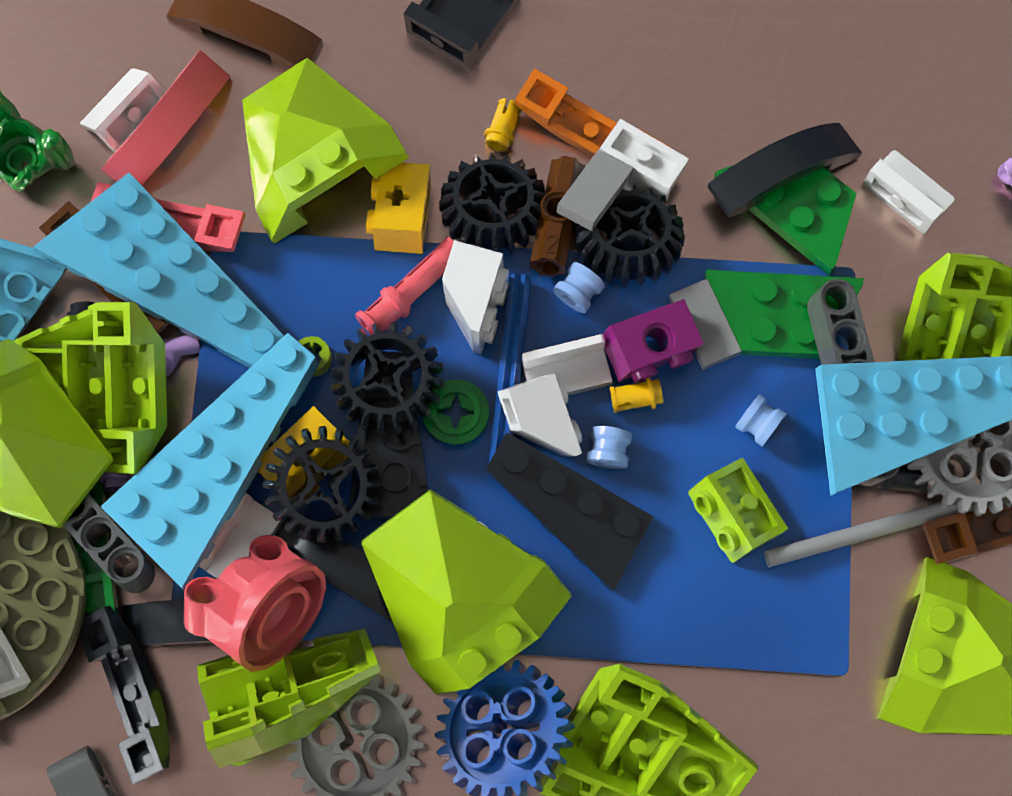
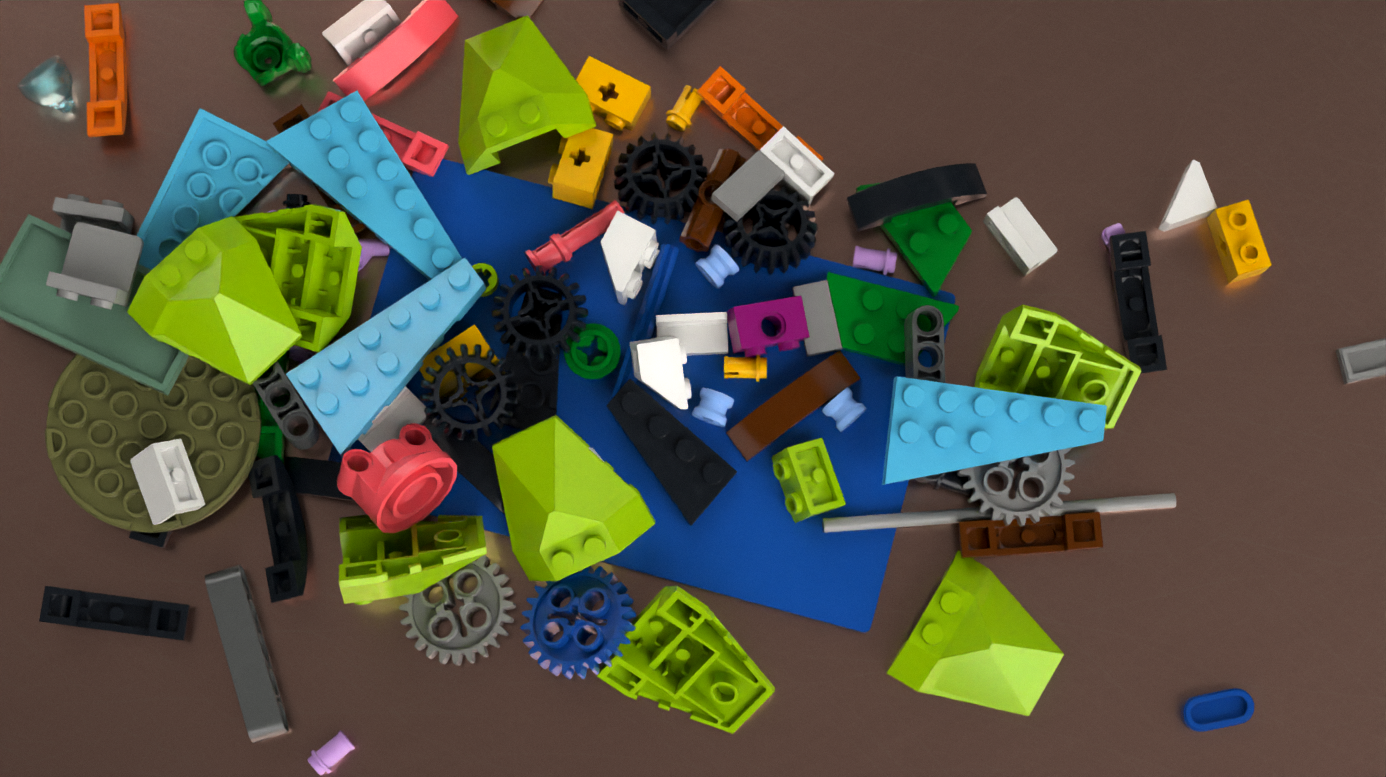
camera: 10 degrees right, 5 degrees up
none -> yellow brick [576,56,651,131]
none -> reddish brown slope [726,351,861,461]
none -> lavender pin [853,246,897,276]

